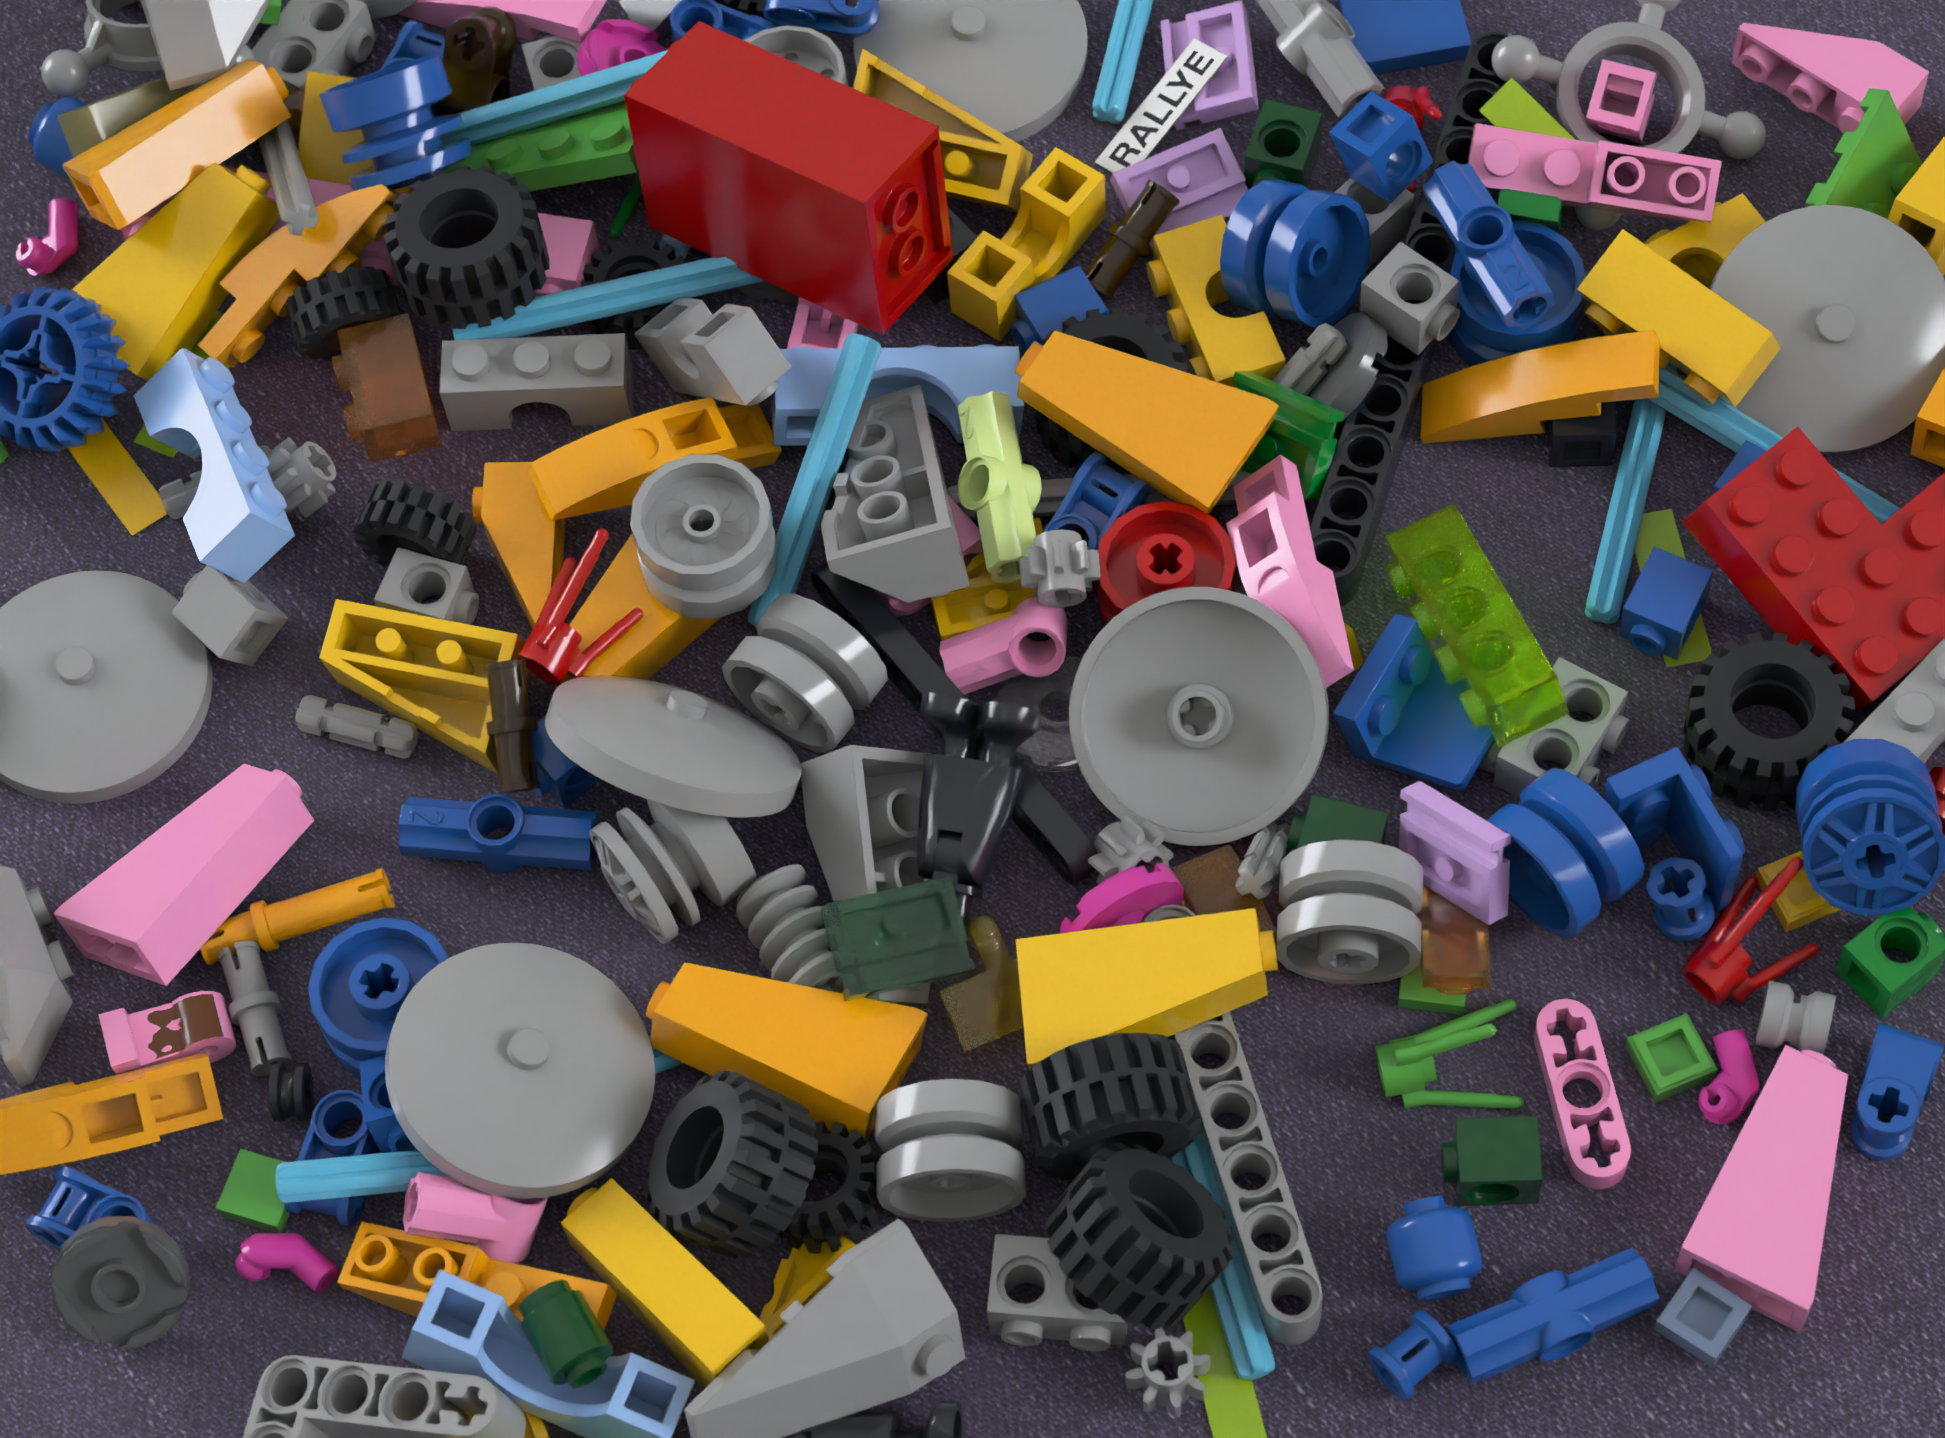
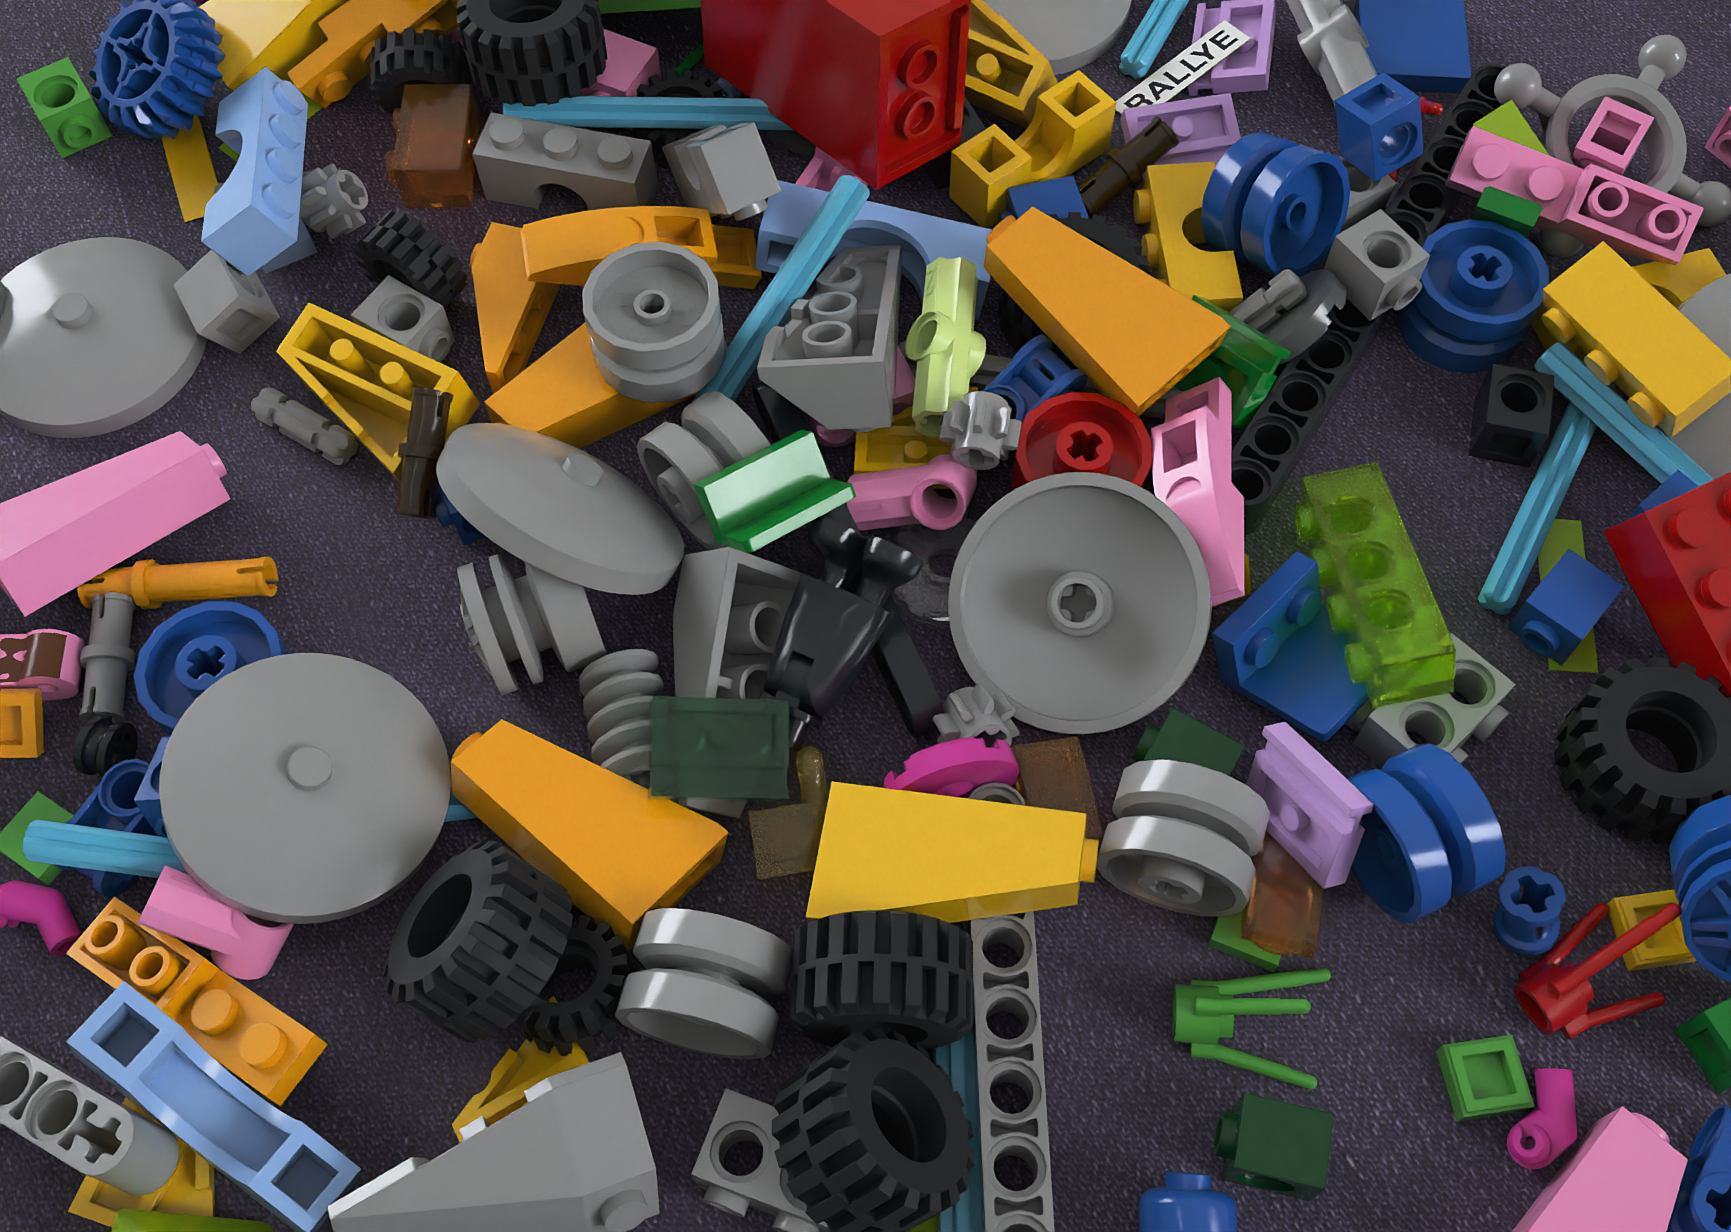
camera: 10 degrees right, 0 degrees up
blue piece [398,794,600,873] -> none
red plant [517,529,643,685] -> none
dark green brick [519,1280,613,1389] -> none
yellow slope [560,1178,770,1389] -> none
light grey axle [1235,822,1291,900] -> none
dark green brick [1244,99,1323,190] -> none
light orange slope [1420,330,1660,444] -> none
blue piece [1423,161,1555,330] -> none
bright pink beam [1534,999,1631,1189] -> none
blue bracket [1603,747,1745,912] -> none
light grey wheel [1755,980,1836,1055] -> none
none -> panel [693,430,856,553]

